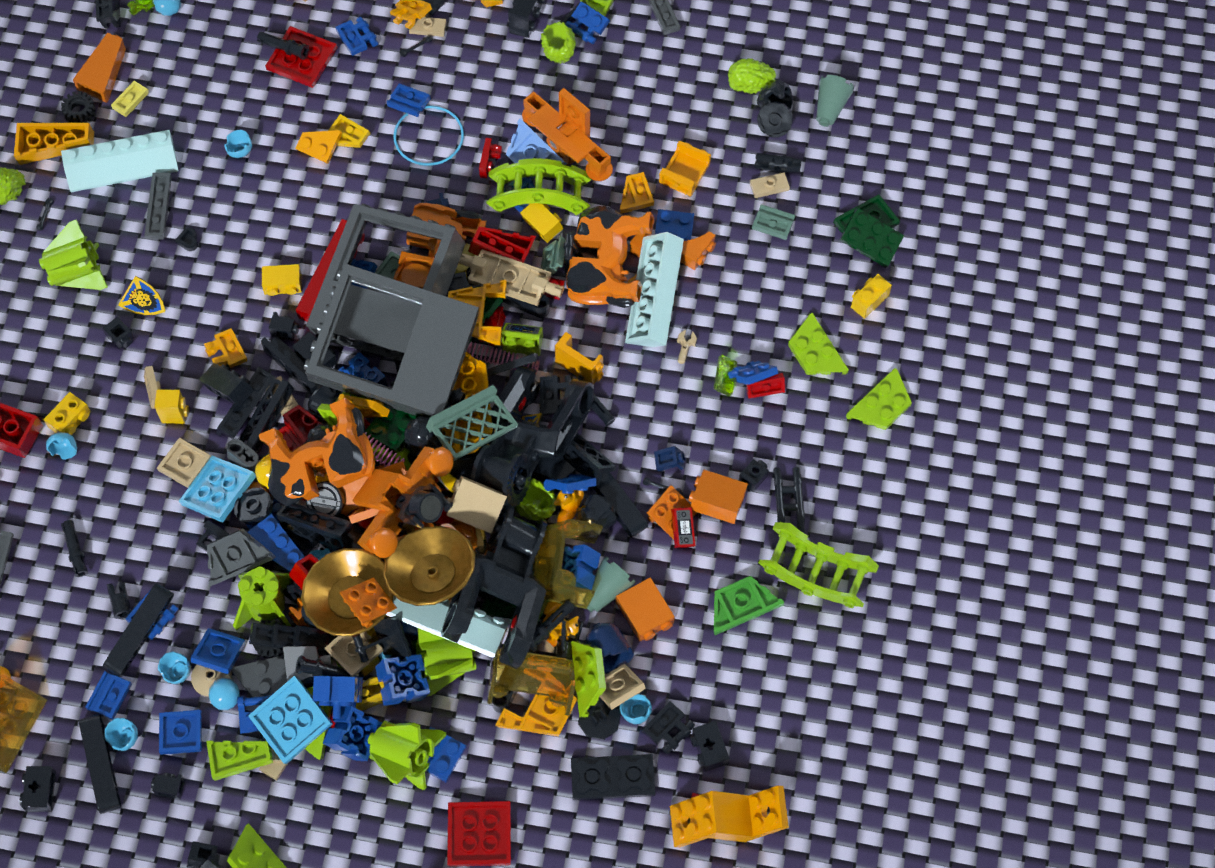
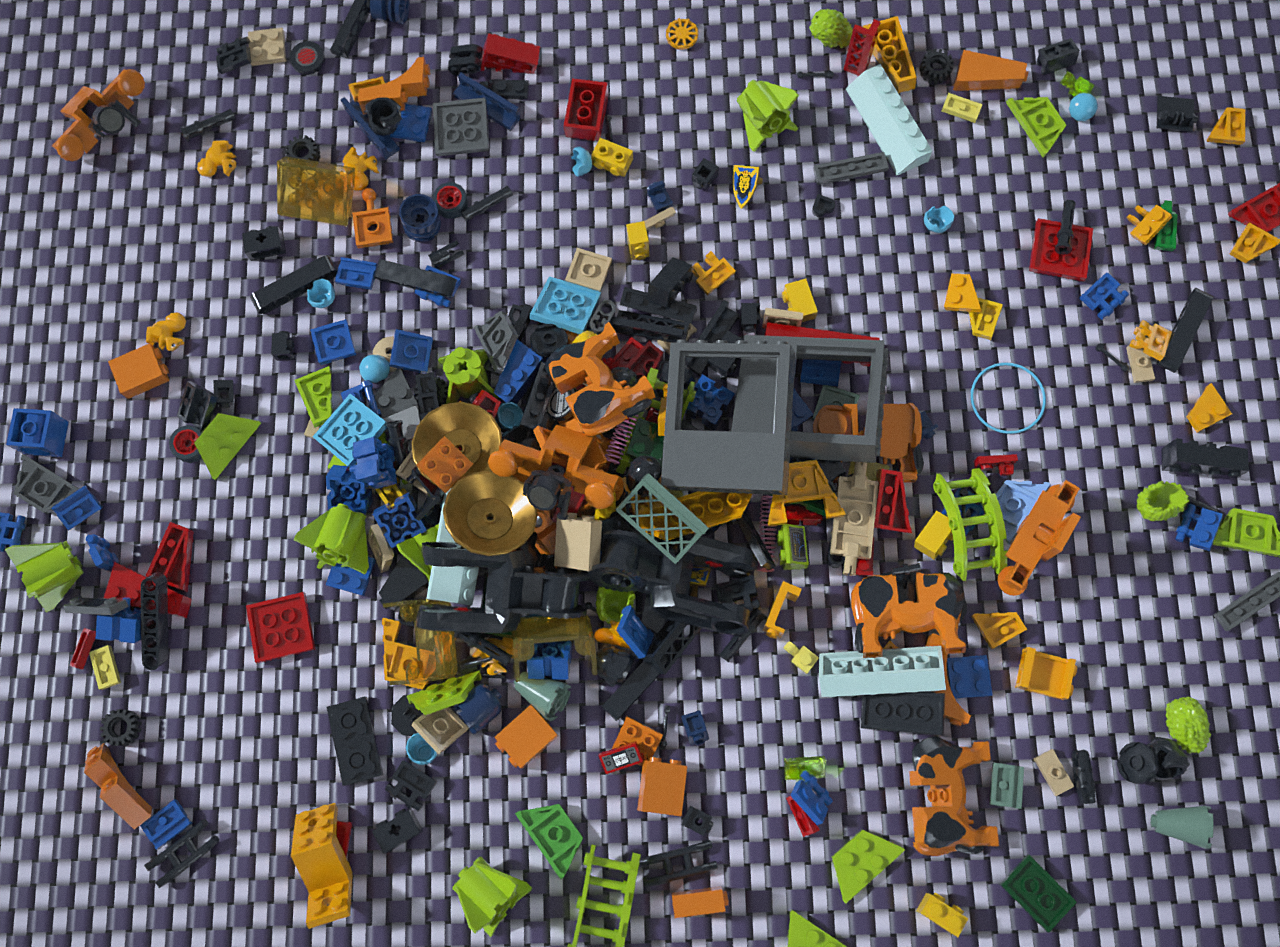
camera: 85 degrees right, 10 degrees up
medium azure hair [158,651,191,684] -> none
blue plate [386,84,431,117] -> none
black plate [449,388,466,406] -> none
sand green plate [540,236,566,275] -> none
tan bar [677,330,697,364] -> none
dark green plate [839,208,904,268] -> none
none -> orange plate [352,188,394,249]
none -> tan plate [367,524,394,573]
none -> black slope [379,555,429,612]
none -> dark blue wheel [399,194,441,242]
none -> wheel [433,182,468,219]
none -> lime brick [452,857,532,937]
none -> dark blue bracket [647,180,673,213]
none -> orange brick [672,886,729,918]
none -> tan plate [762,308,803,329]
none -> light yellow plate [783,641,819,674]
none -> red fence [844,19,881,76]
none -> black piece [860,692,945,736]
none -> orange animal [909,736,999,856]
none -> lime wing [1006,97,1066,158]

